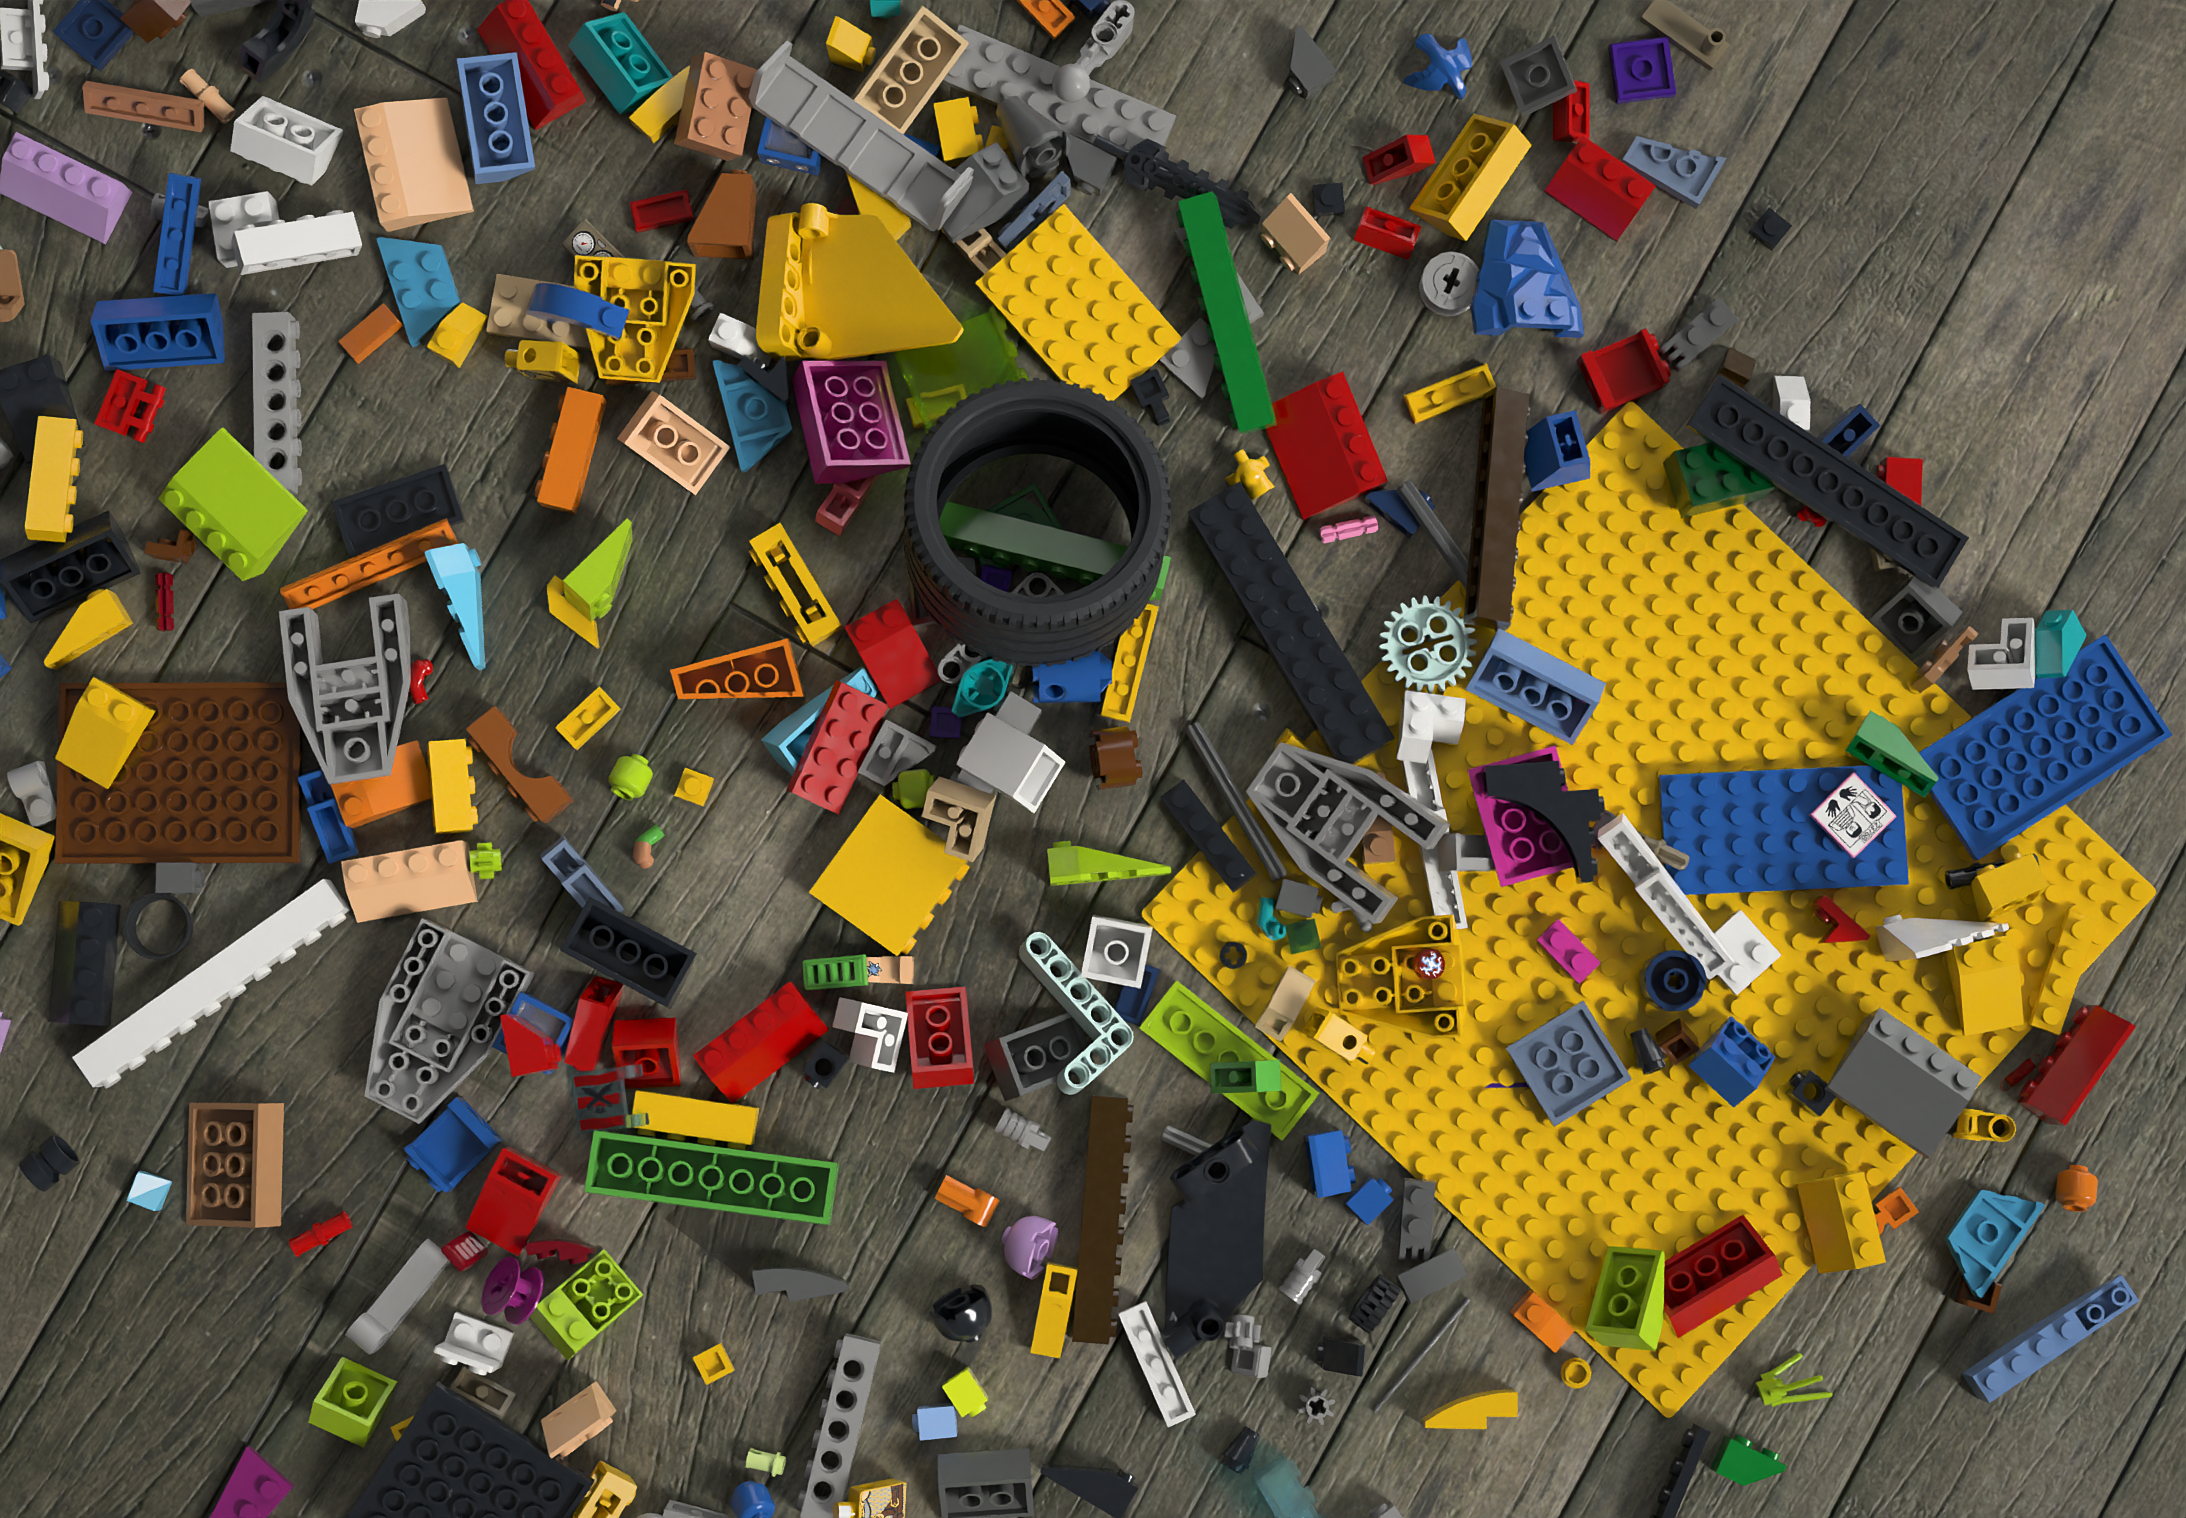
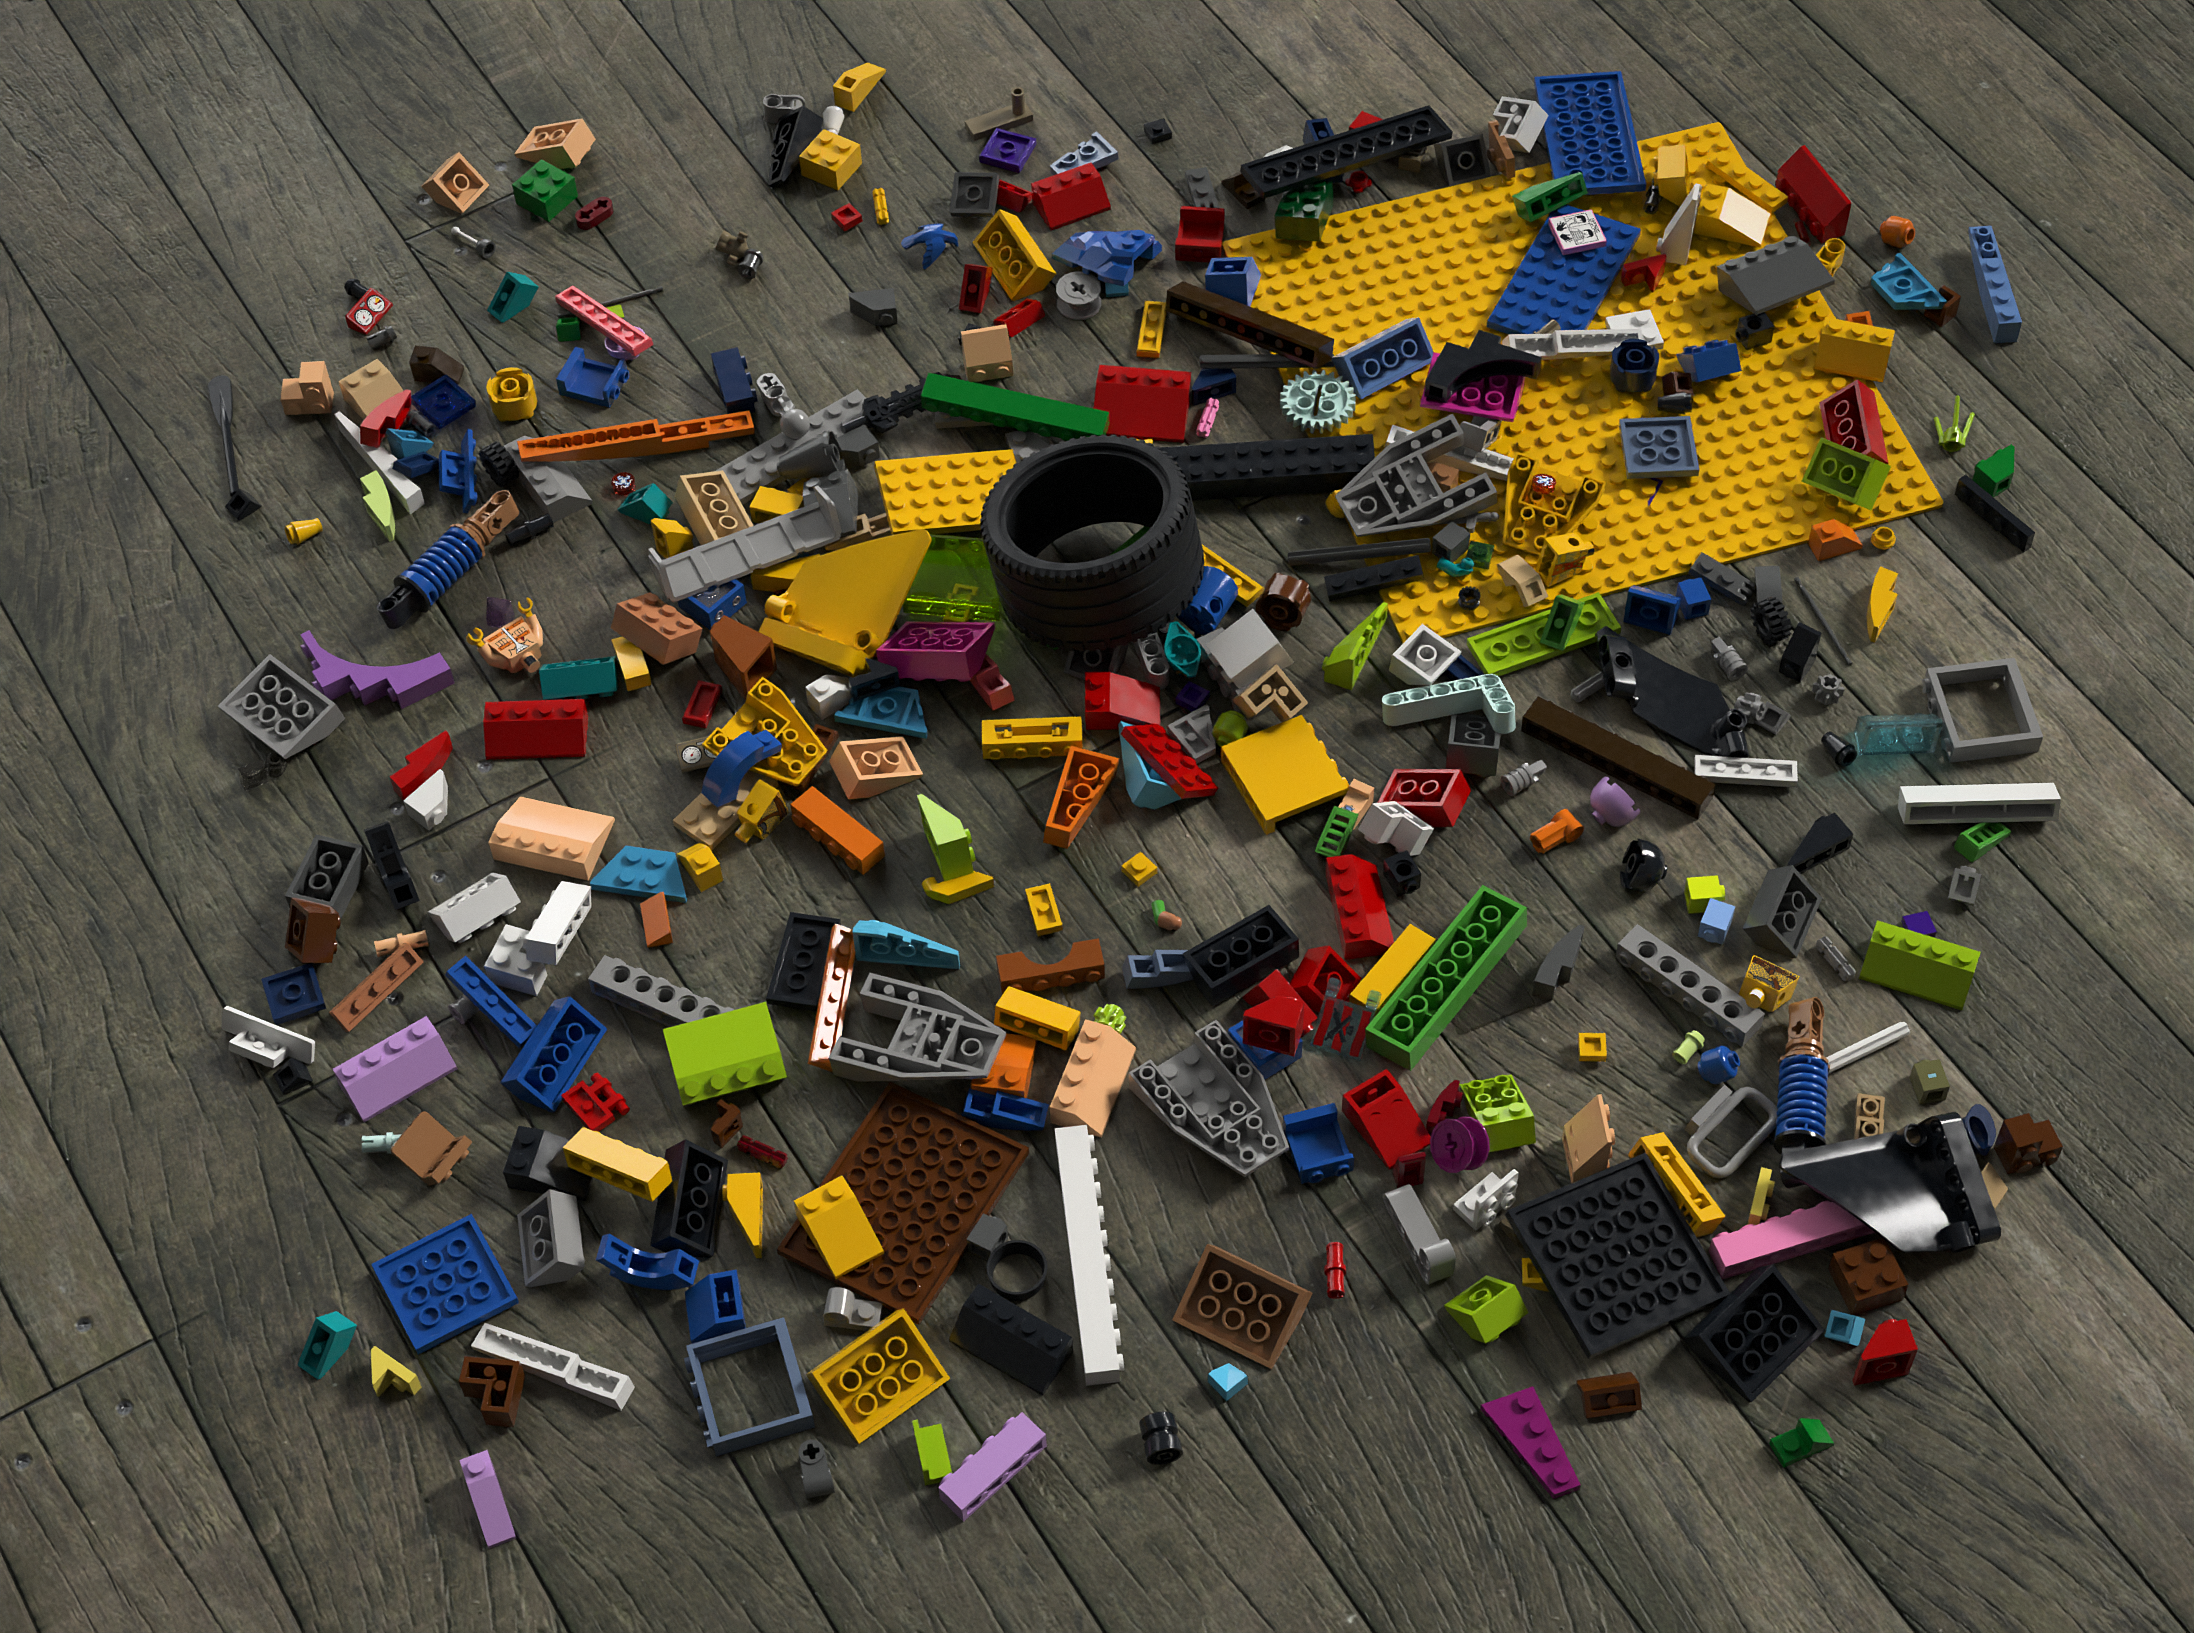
camera: 55 degrees left, 30 degrees down
medium blue slope [457,52,535,184] -> none
lime head [608,754,653,801] -> none
sand blue wing [997,171,1071,254] -> none
yellow slope [1030,1262,1078,1359] -> none
white brick [1396,690,1466,764] -> none
dark pink plate [1536,919,1601,984] -> none
teal slope [2035,609,2087,678] -> none

